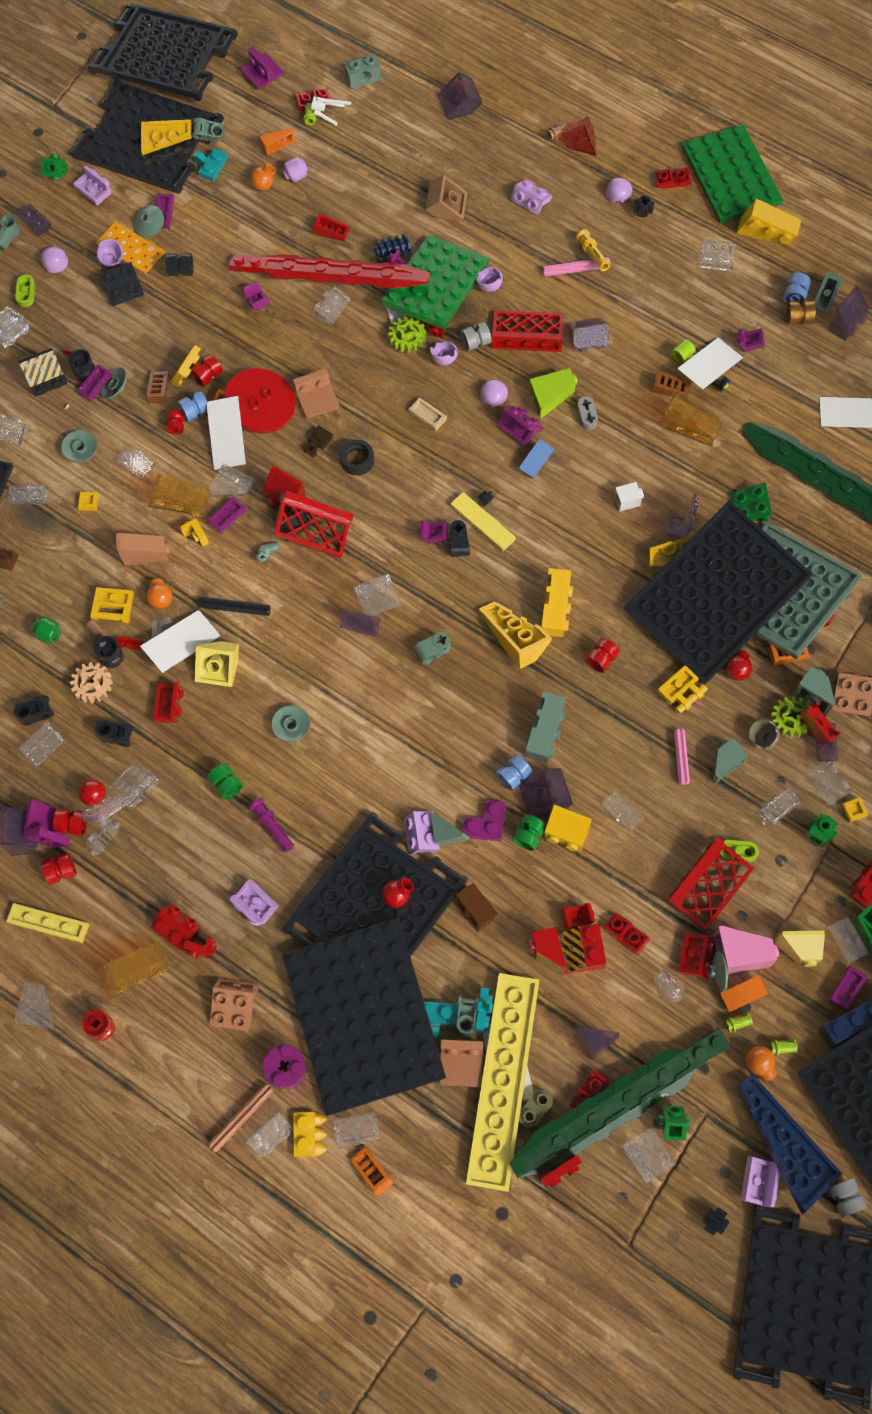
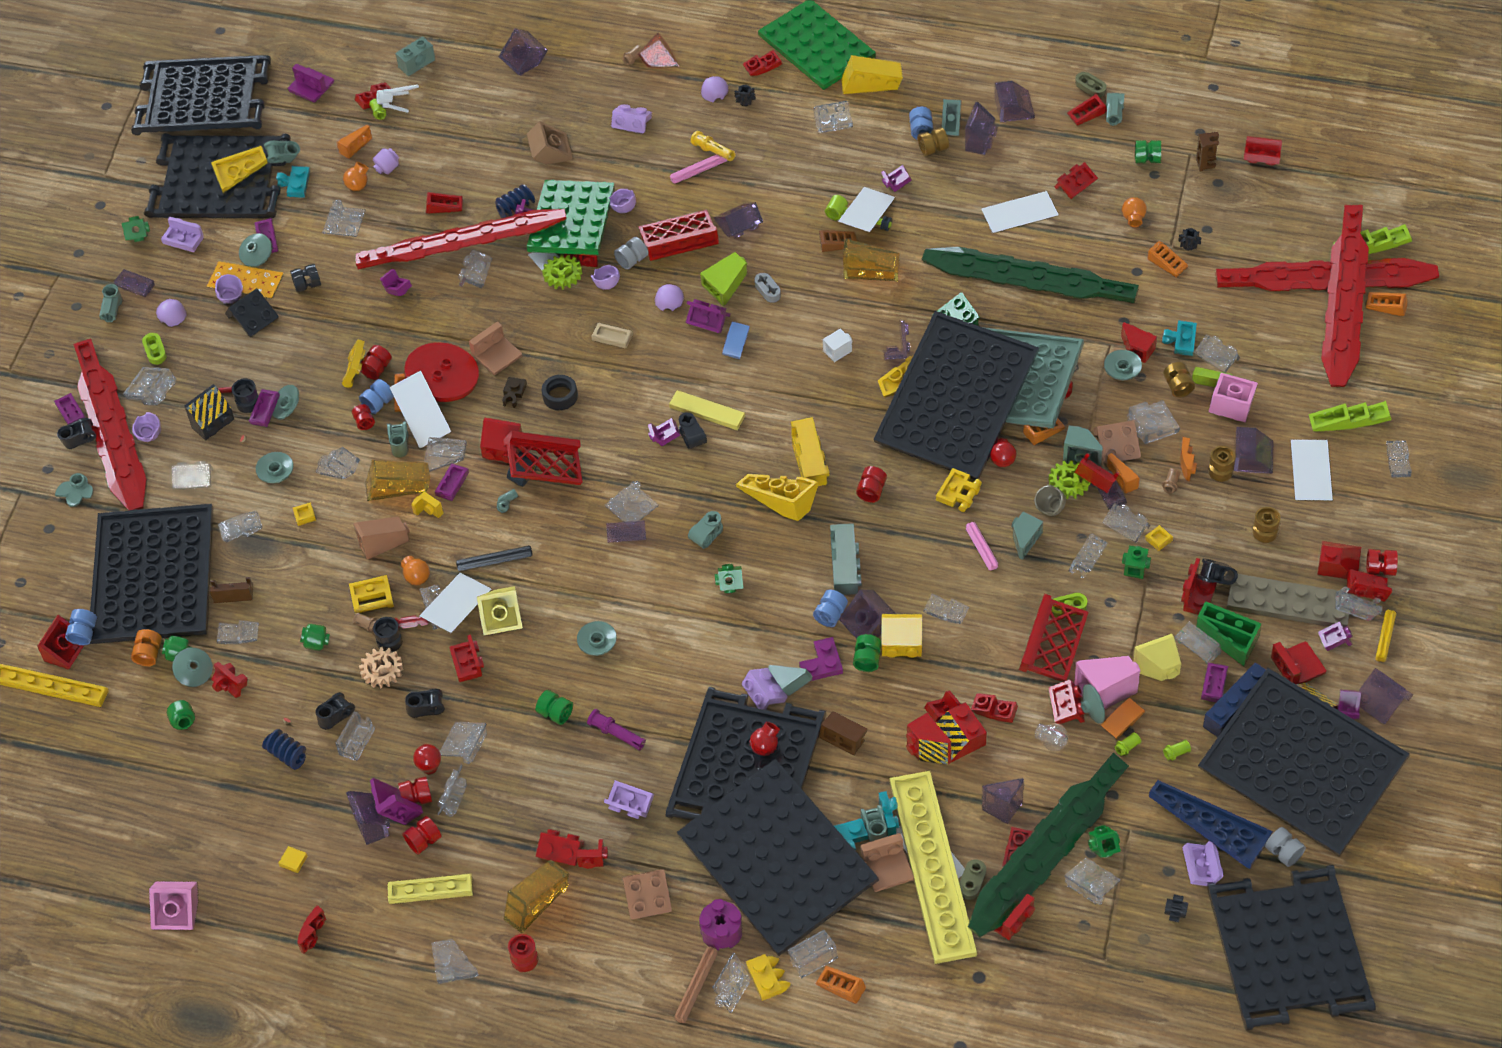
camera: 20 degrees left, 15 degrees down
clear plate [81,795,130,823] -> none
dark orange slope [147,371,169,403] -> none
black plate [477,490,494,507] -> none
orange piece [746,1046,777,1082] -> none
none -> clear hinge [322,200,366,237]
none -> sand green piece [387,421,409,458]
none -> brick [715,564,744,593]
none -> orange slope [1107,453,1140,494]

